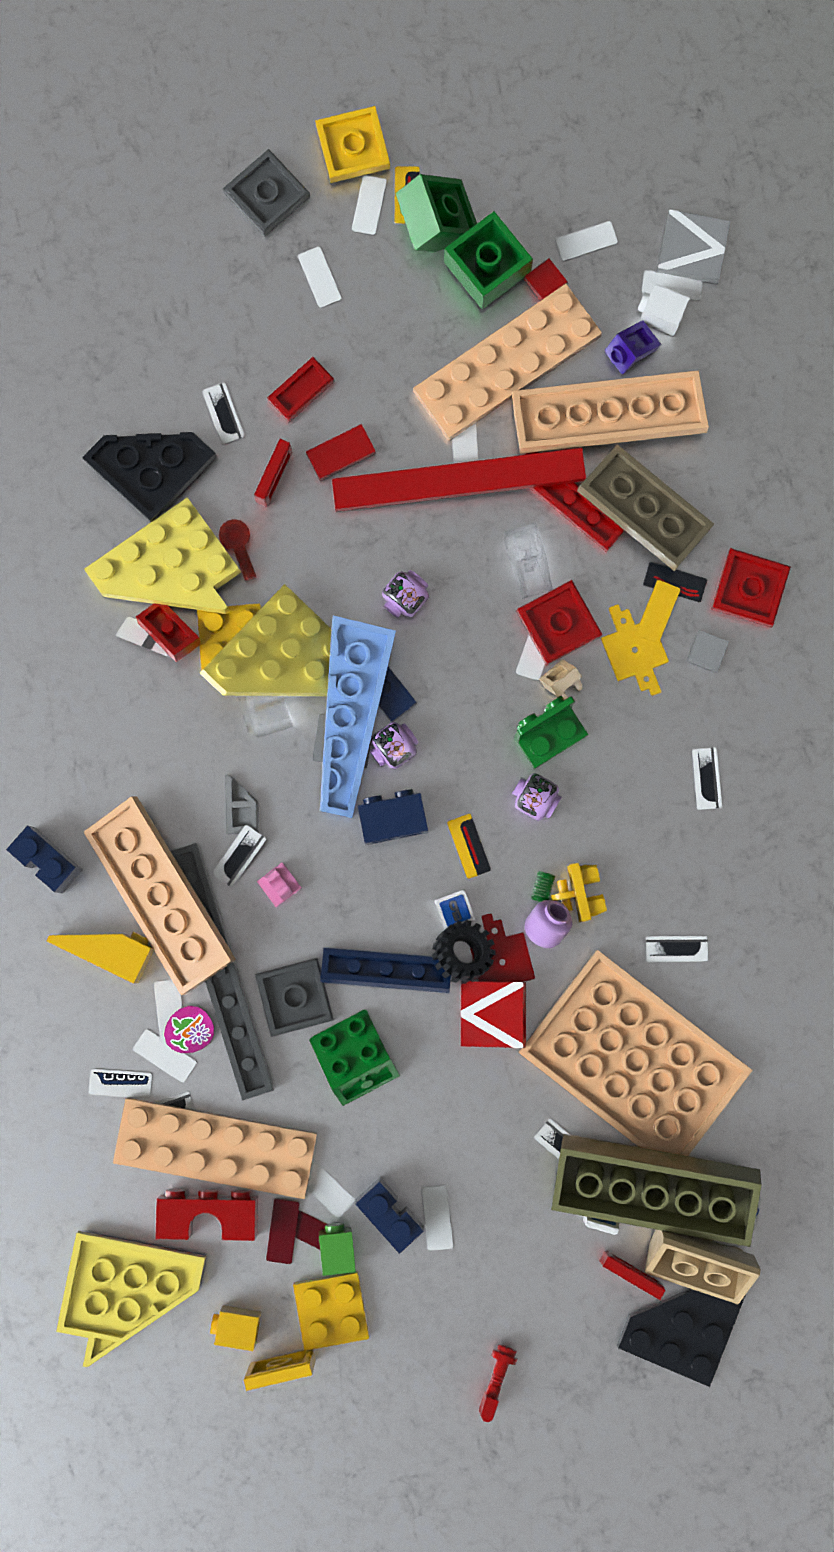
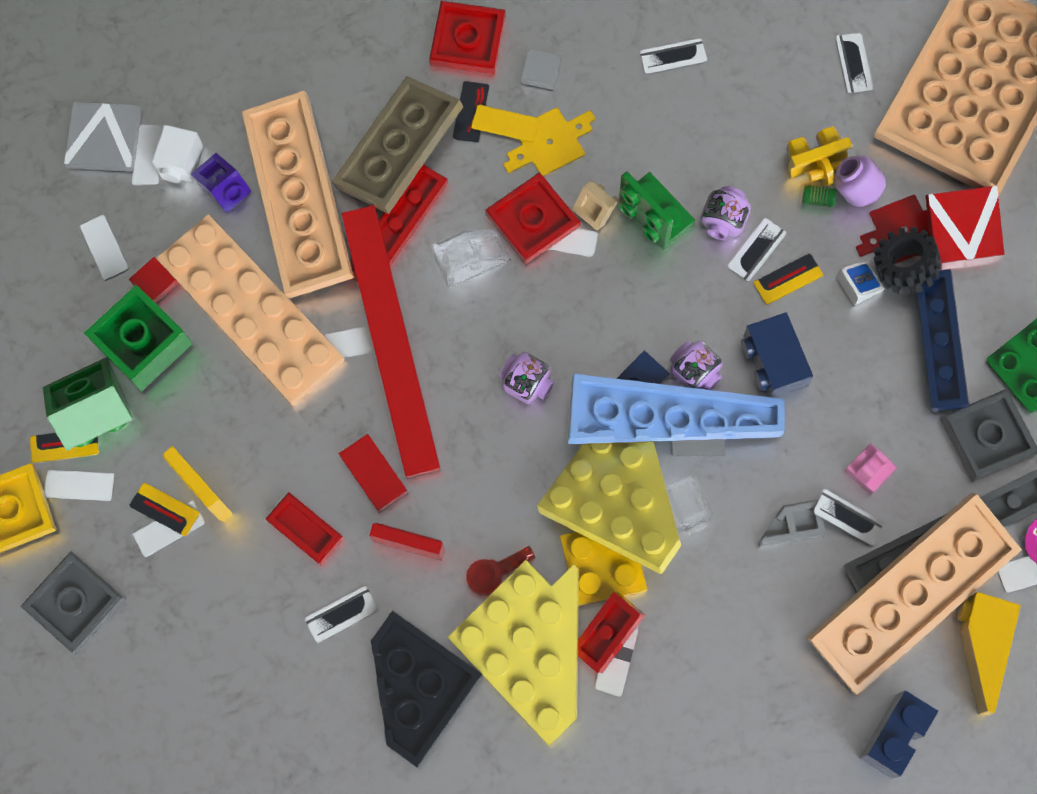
camera: 95 degrees left, 10 degrees down
none -> sticker [129,483,200,536]
none -> yellow tile [163,446,233,522]
none -> sticker [727,218,786,281]

